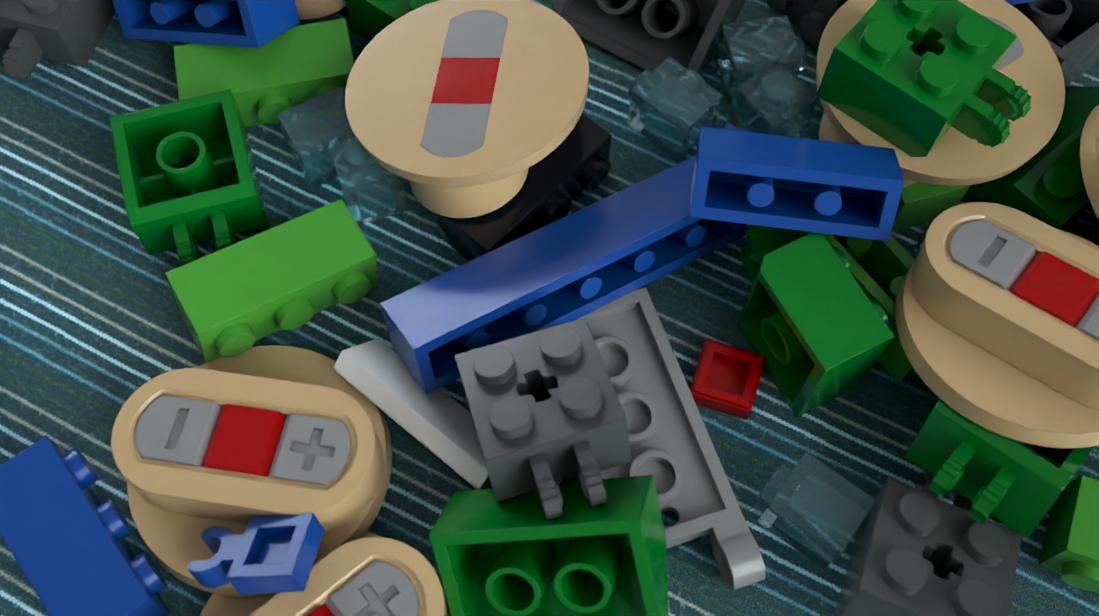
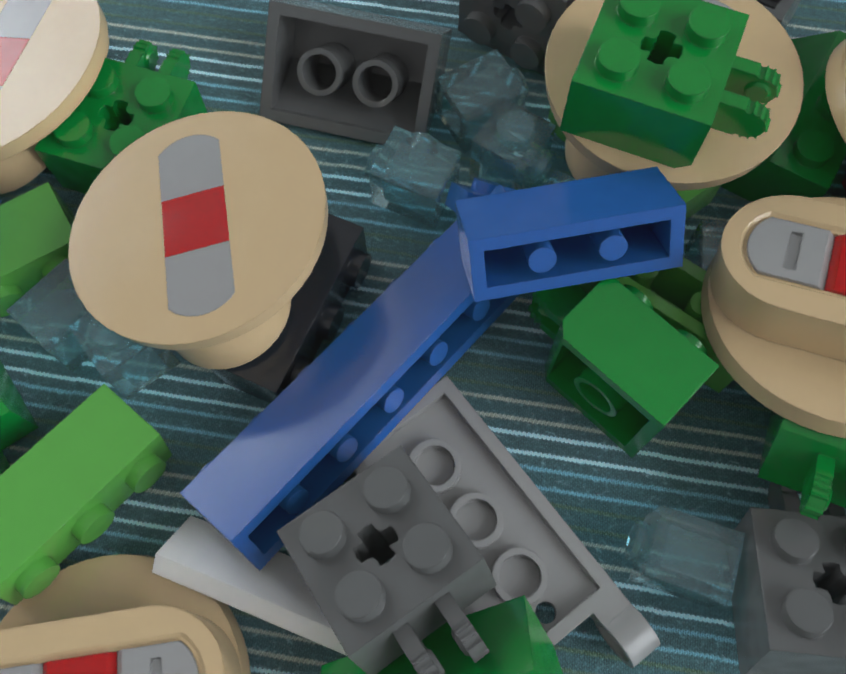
camera: 15 degrees left, 5 degrees up
red tile [690,338,766,420] -> none

